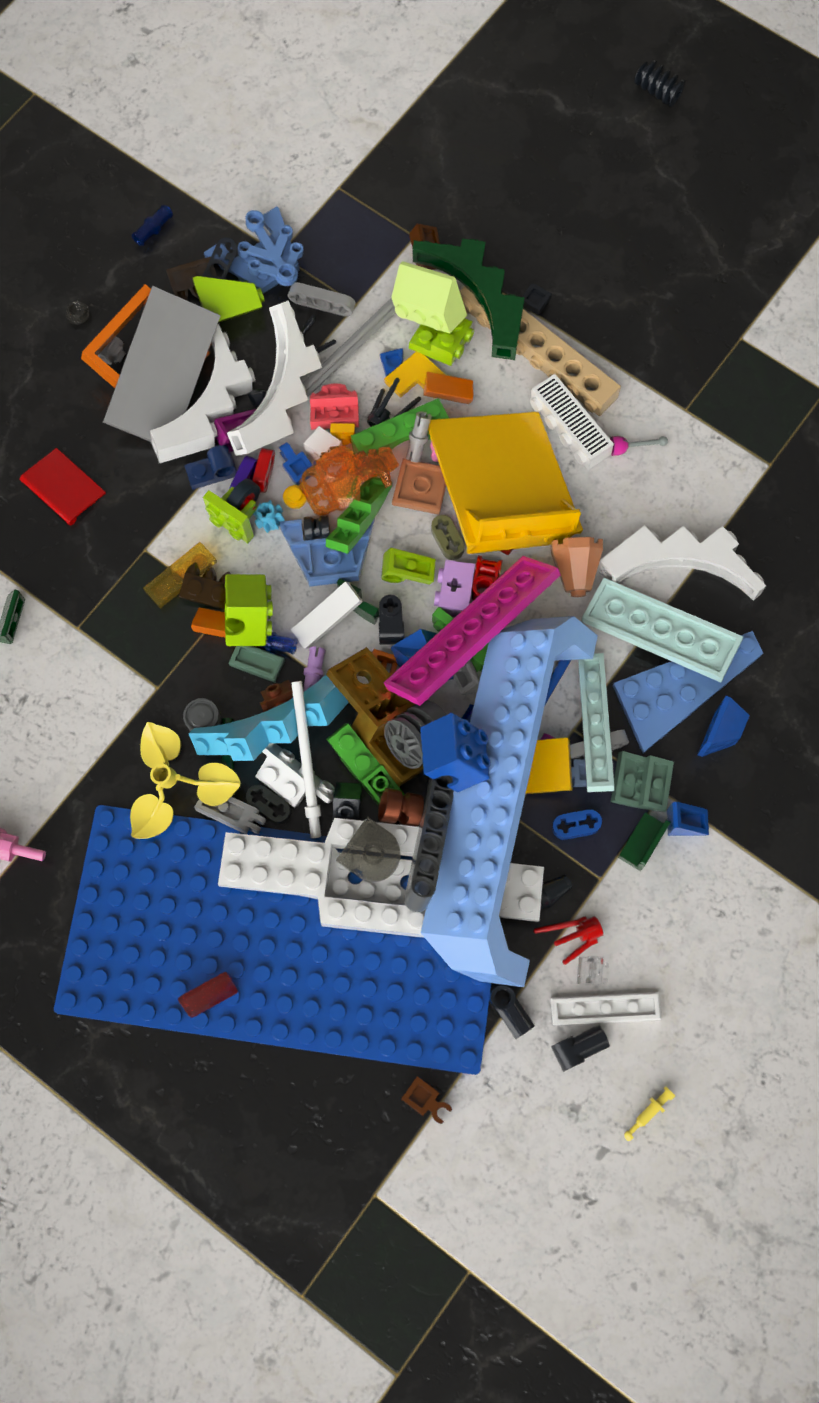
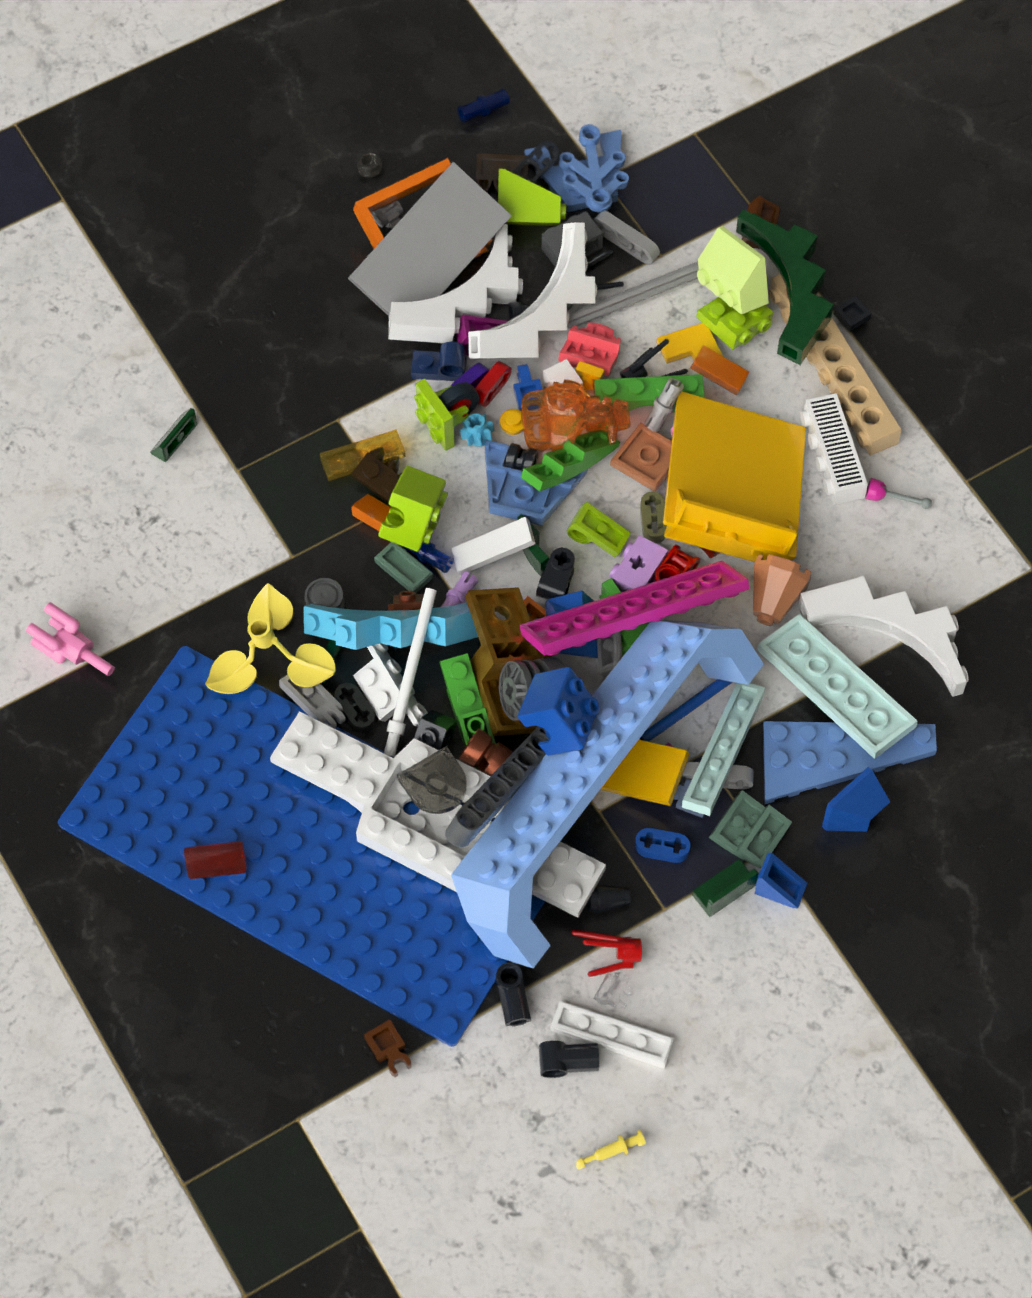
camera: 20 degrees right, 10 degrees down
red piece [20,448,106,525] -> none
blue tile [380,348,403,377] -> none
none -> dark grey brick [542,211,603,267]

